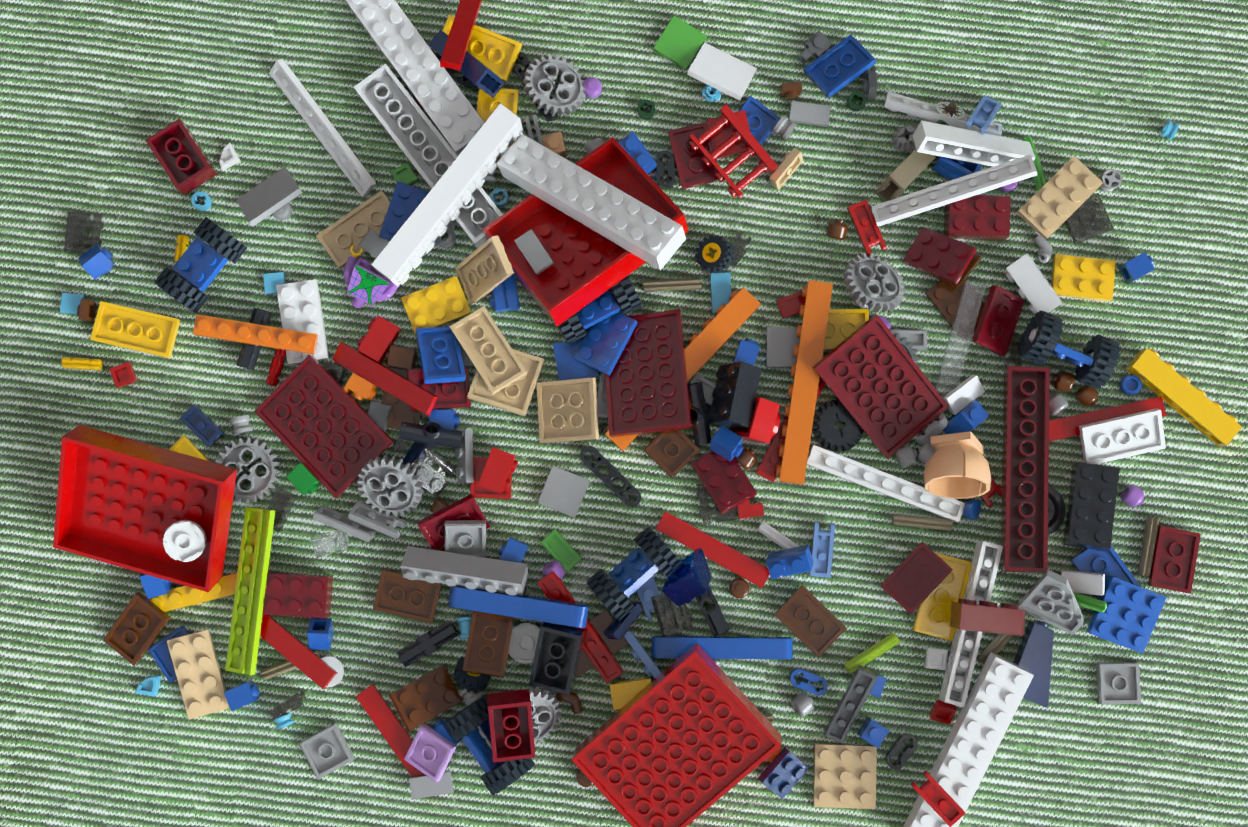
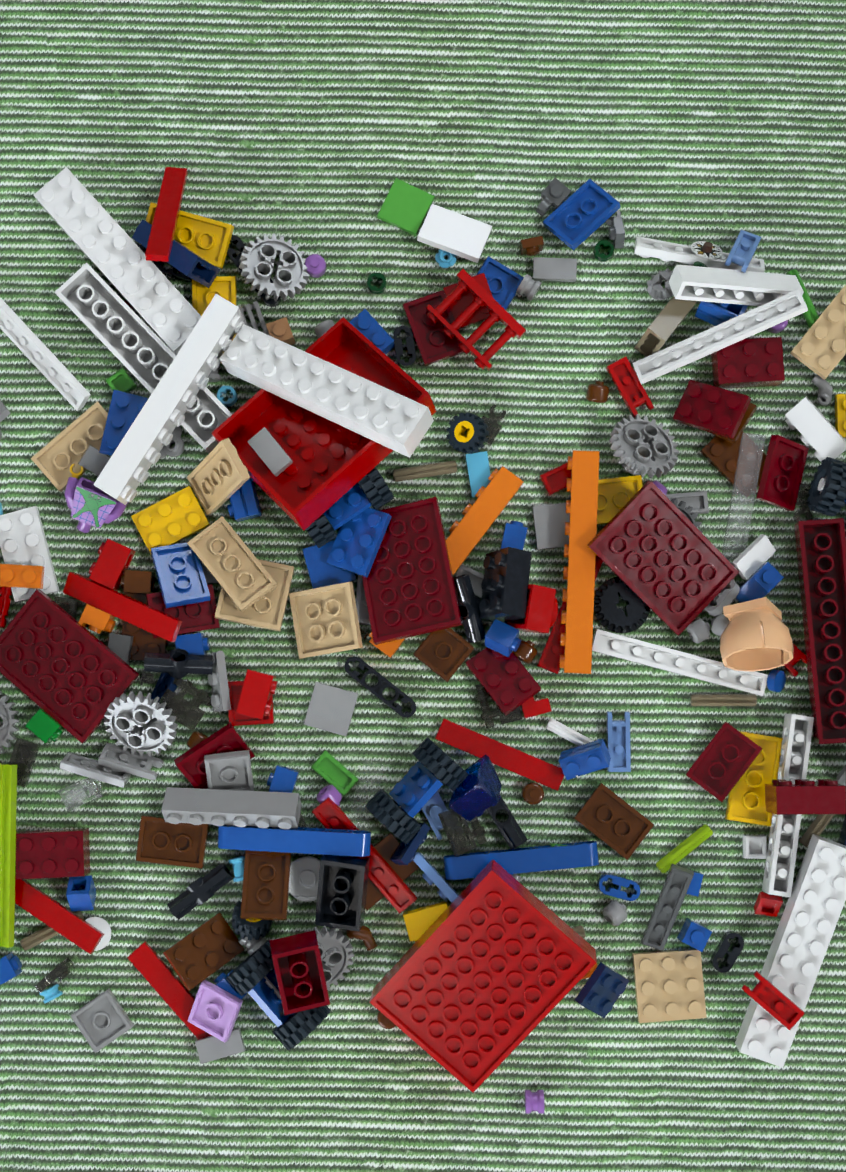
camera: 10 degrees left, 0 degrees up
tan plate [770,148,803,190] -> none

